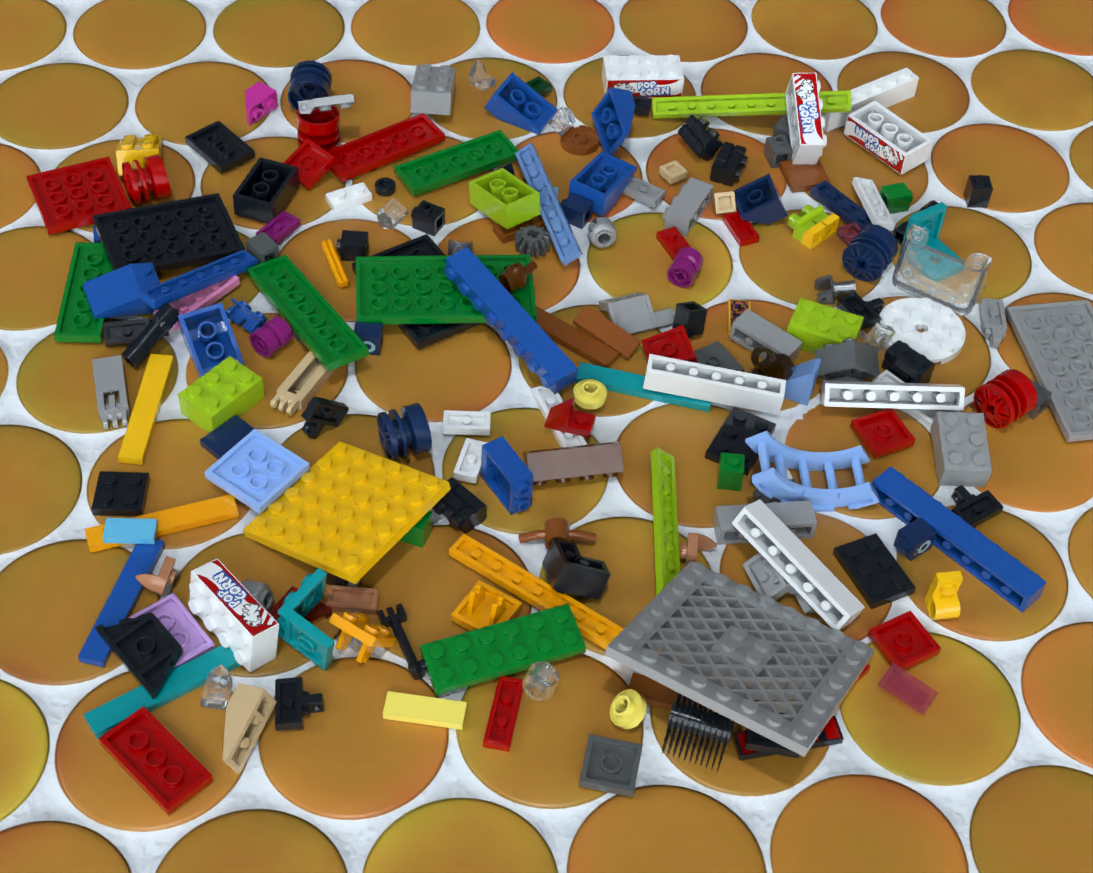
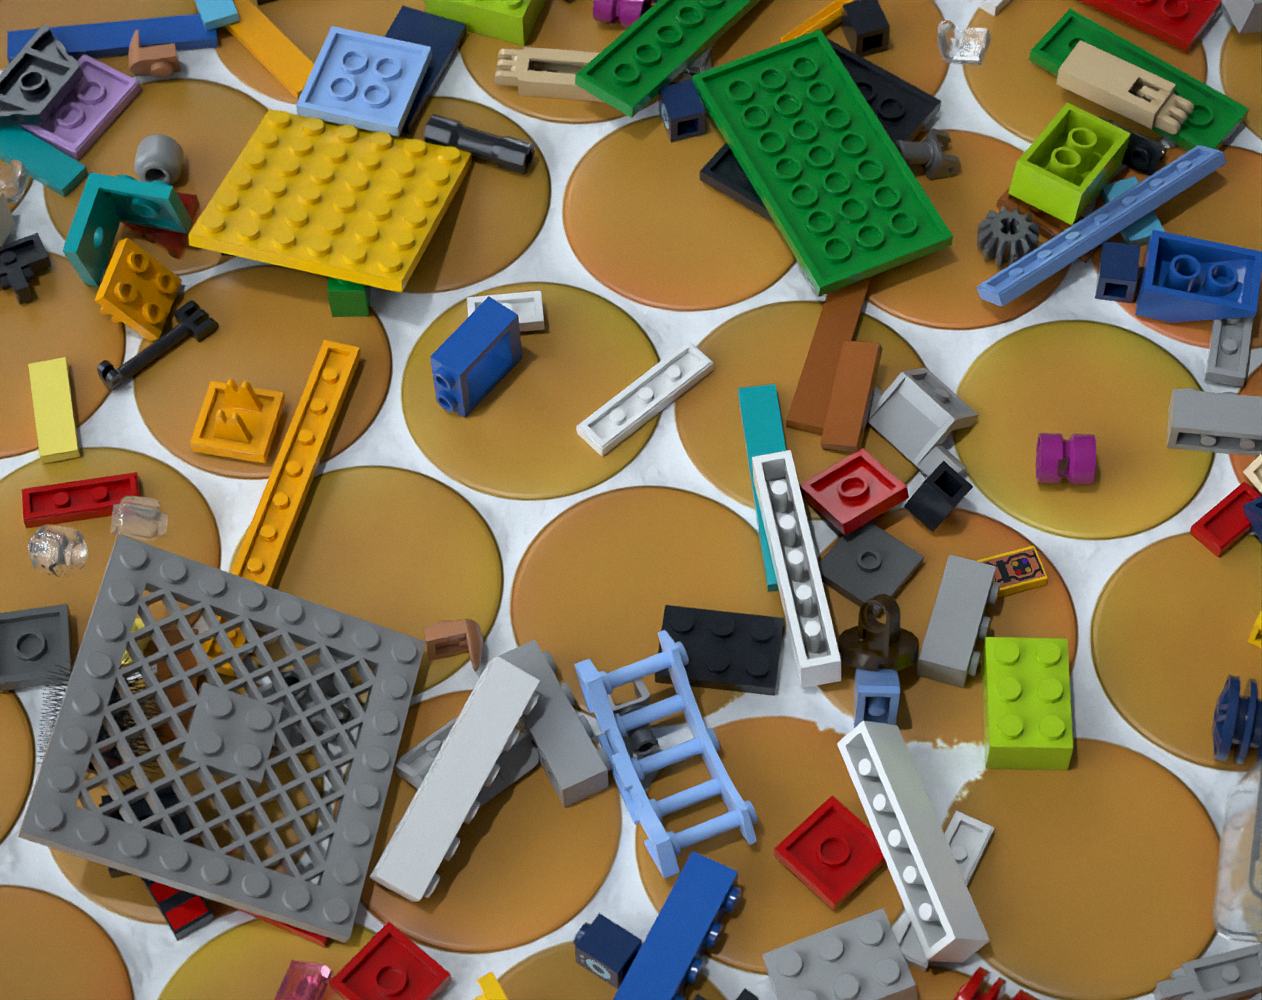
camera: 75 degrees right, 10 degrees up
white brick [188,558,279,672] -> none
black hinge [301,396,349,439] -> none
nougat tile [325,585,380,615] -> none
black tile [375,177,396,197] -> none
dark blue wheel [377,403,432,461] -> none
black brick [411,200,445,237] -> none
green plate [420,603,586,696] -> none
black brick [432,477,487,534] -> none
white plate [443,410,491,436] -> none
blue brick [444,247,578,394] -> none
reddish brown piece [499,261,537,294] -> none
dark orange piece [518,518,596,549] -> none
brick [523,442,624,486] -> none
black brick [542,538,611,600] -> none
red slope [544,398,596,438] -> none
light yellow plate [573,379,607,410] -> none
light grey head [588,217,617,248] -> none
lime plate [651,447,684,652] -> none
red plate [656,227,691,261] -> none
green brick [717,452,745,491] -> none
flat silver piece [814,275,856,305] -> none
dark grey brick [815,339,880,380] -> none
black plate [833,533,916,609] -> none
black hinge [837,293,884,330] -> none
clear plate [860,322,896,352] -> none
white plate [876,297,966,364] -> none
black brick [881,340,935,383] -> none
none -> clear head [28,524,89,577]
none -> black axle [423,114,535,174]
none -> tan hinge [1056,40,1194,134]

